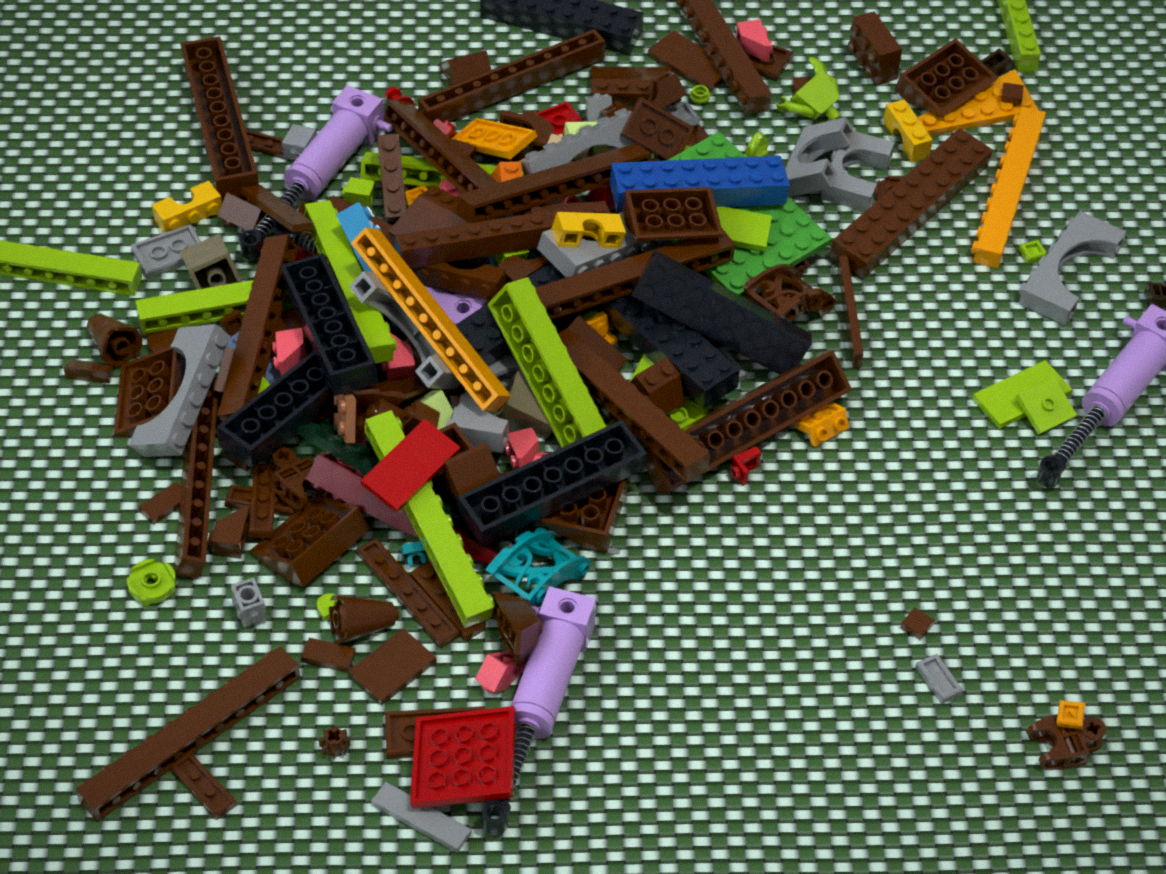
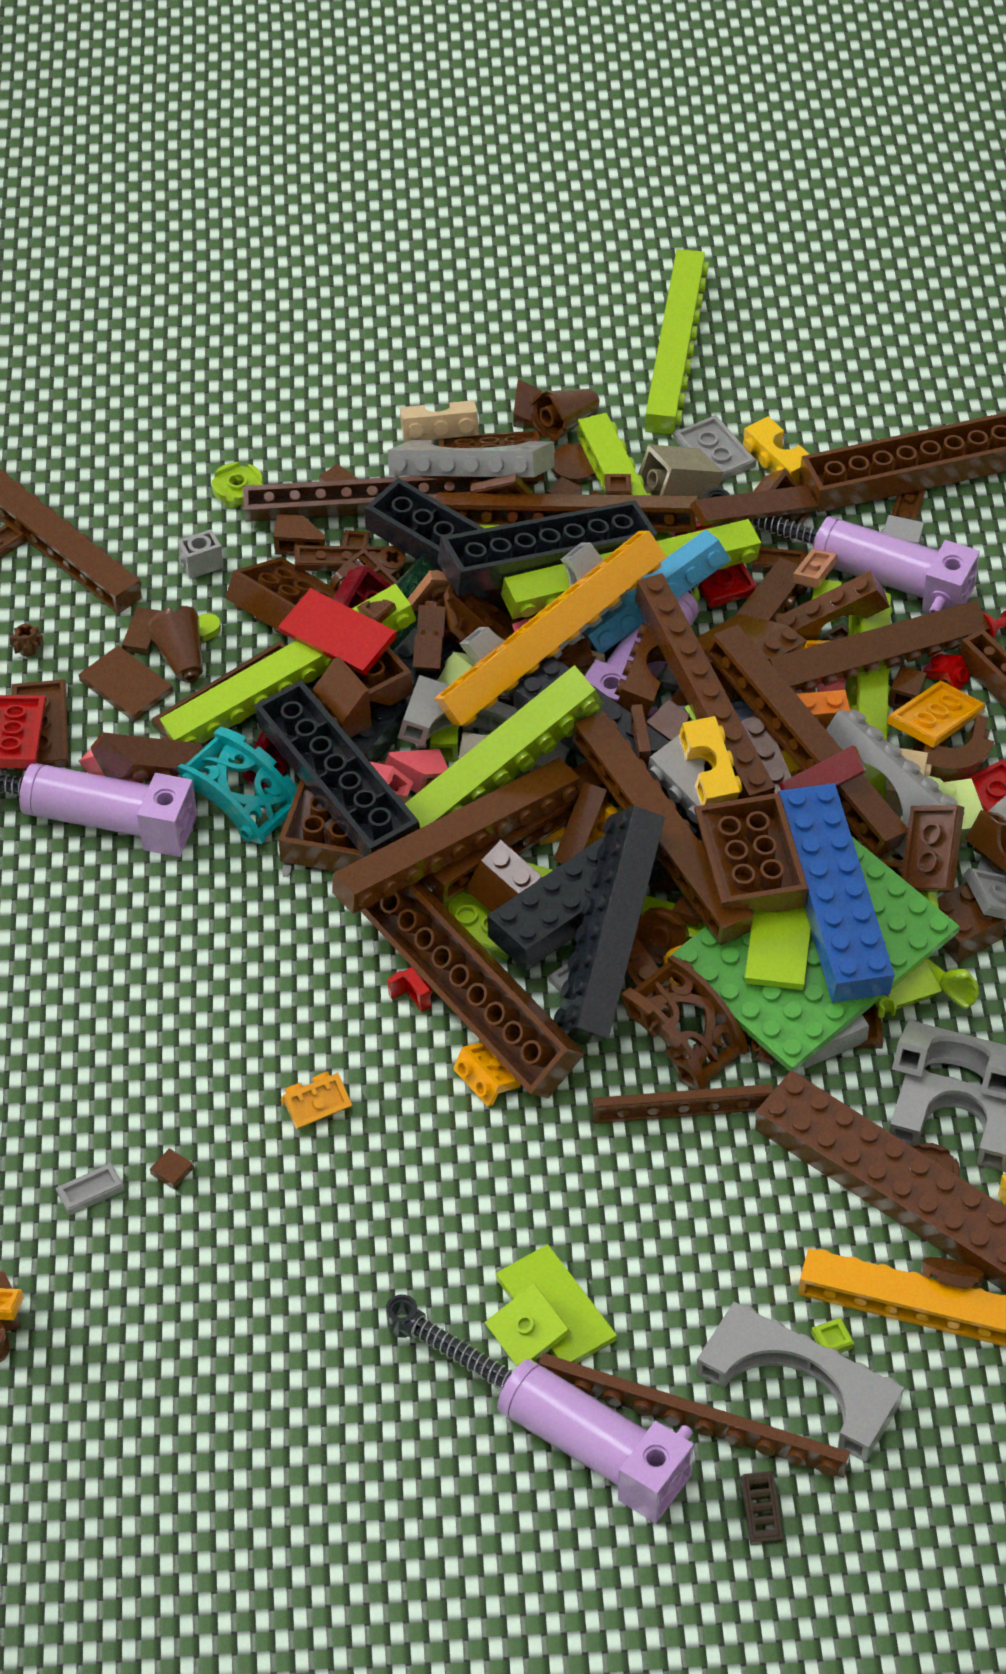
camera: 90 degrees right, 0 degrees up
none -> light orange bracket [280,1072,352,1130]
none -> reddish brown tile [357,599,397,623]
none -> tan arch [400,400,479,442]
none -> reddish brown plate [538,1353,850,1478]
none -> reddish brown tile [605,474,632,495]
none -> reddish brown tile [631,704,651,766]
none -> dark red tile [779,745,867,790]
none -> nougat plate [793,549,837,588]
none -> reddish brown tile [920,1257,984,1288]

